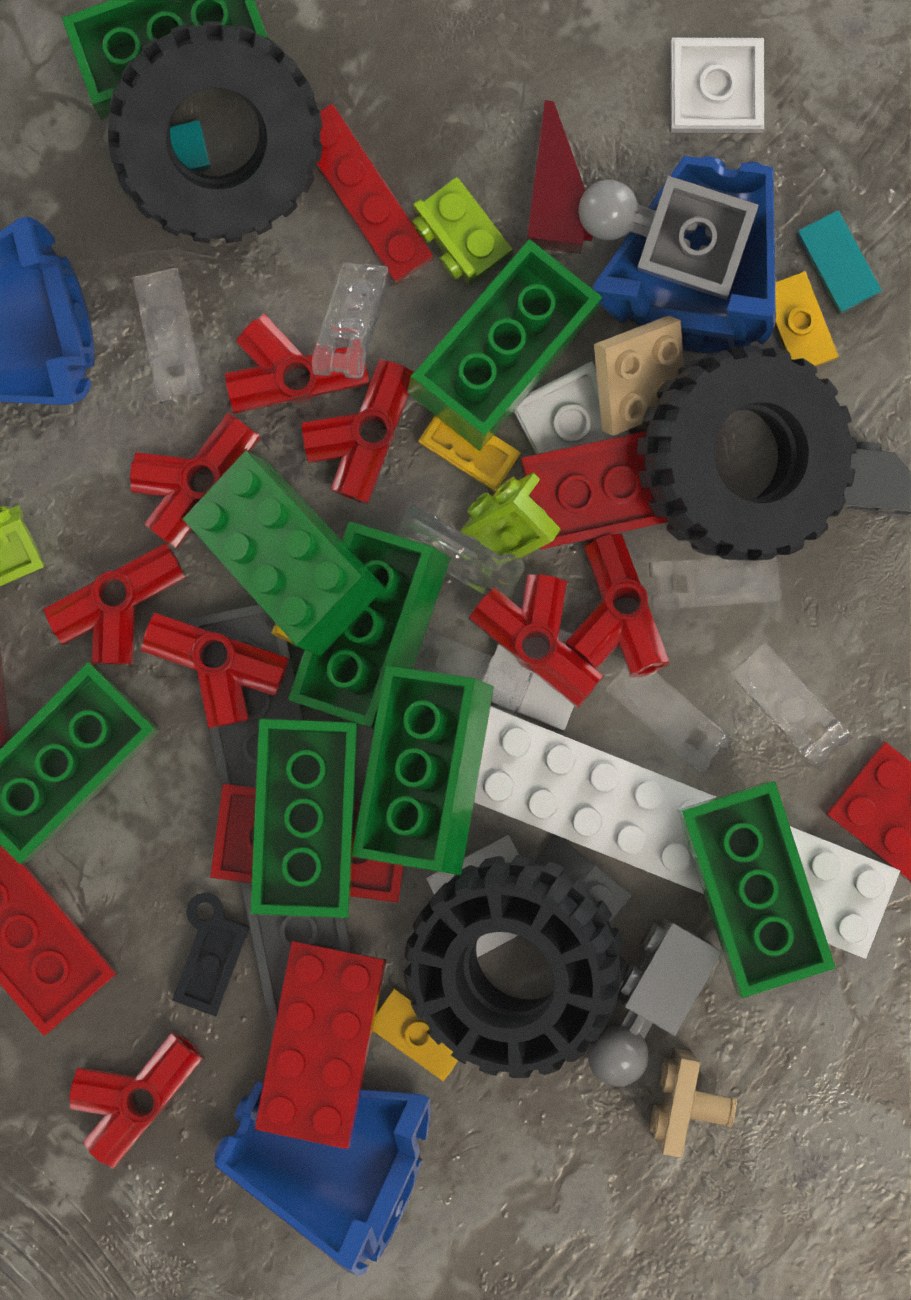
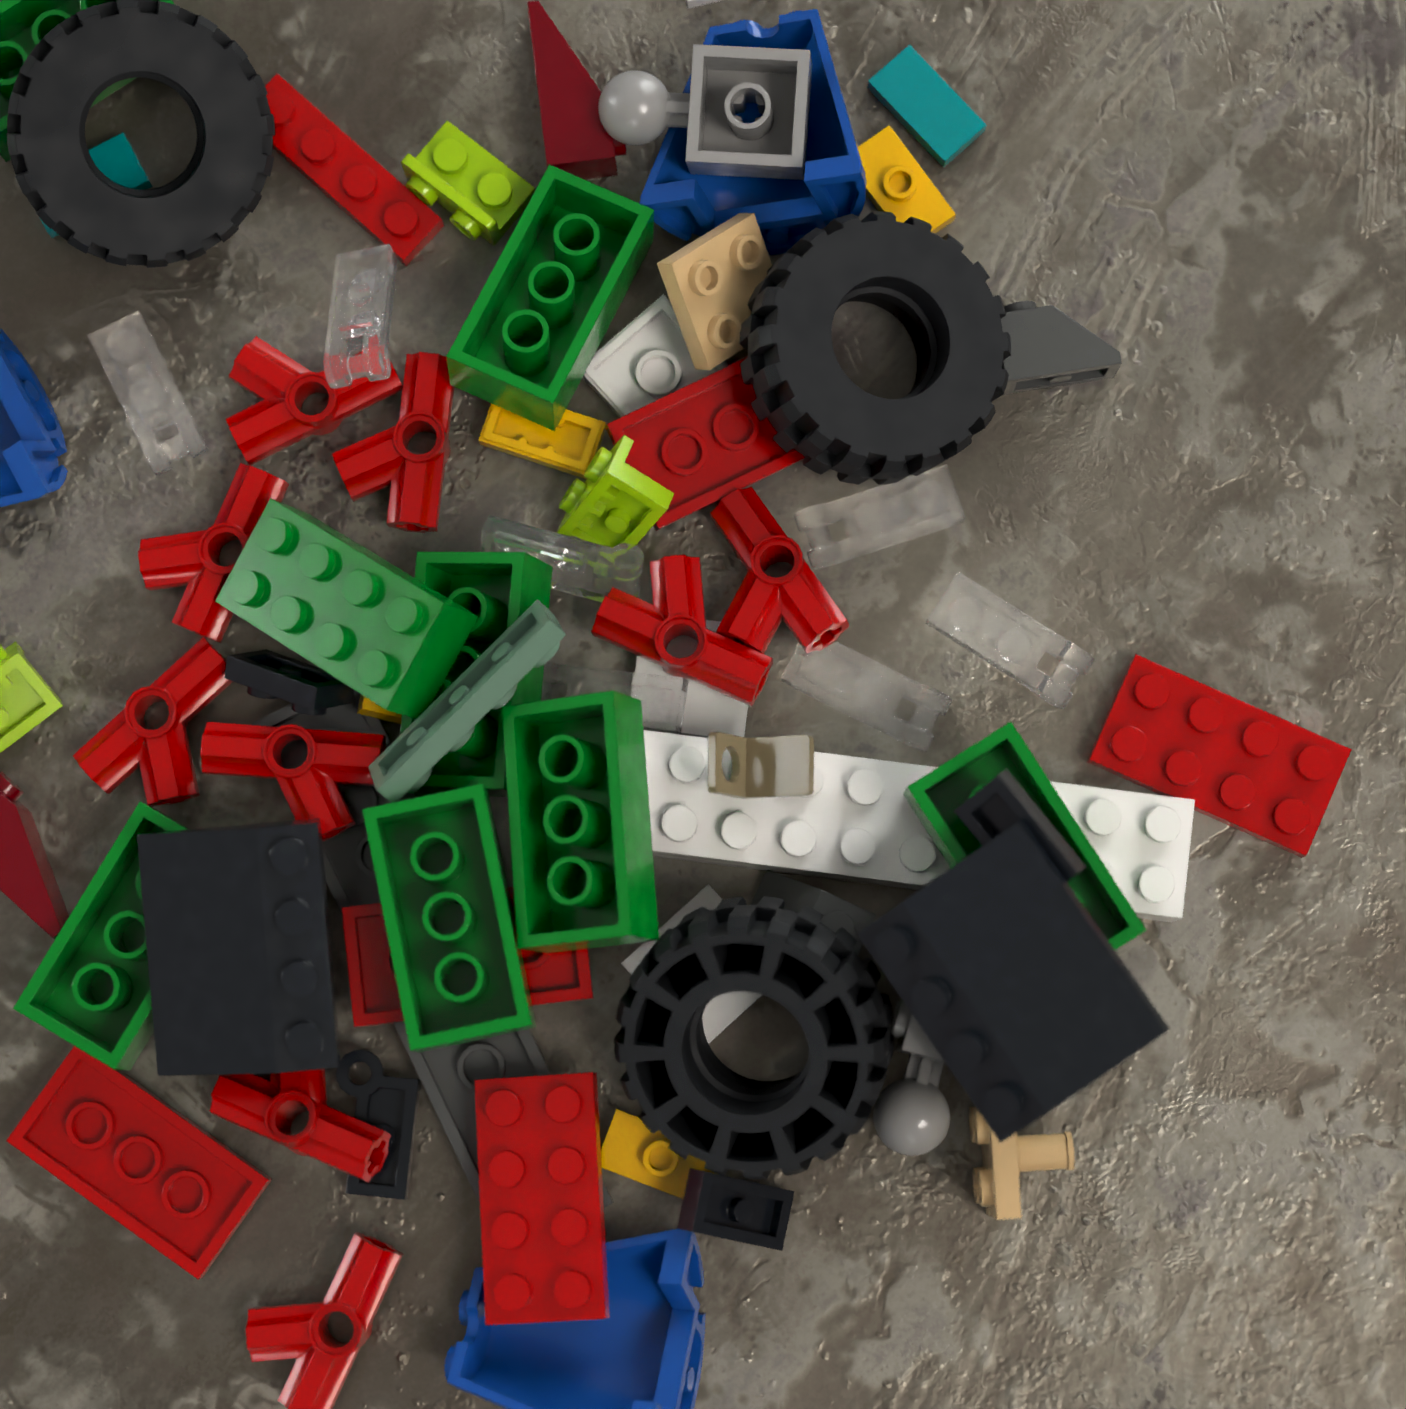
camera: 10 degrees left, 5 degrees down
none -> black slope [137,818,341,1076]
none -> red piece [209,1069,391,1183]
none -> black plate [224,649,354,716]
none -> sand green plate [368,599,566,803]
none -> black plate [677,1168,795,1251]
none -> dark tan bracket [708,732,814,799]
none -> black slope [857,819,1170,1143]
none -> black plate [955,769,1086,882]

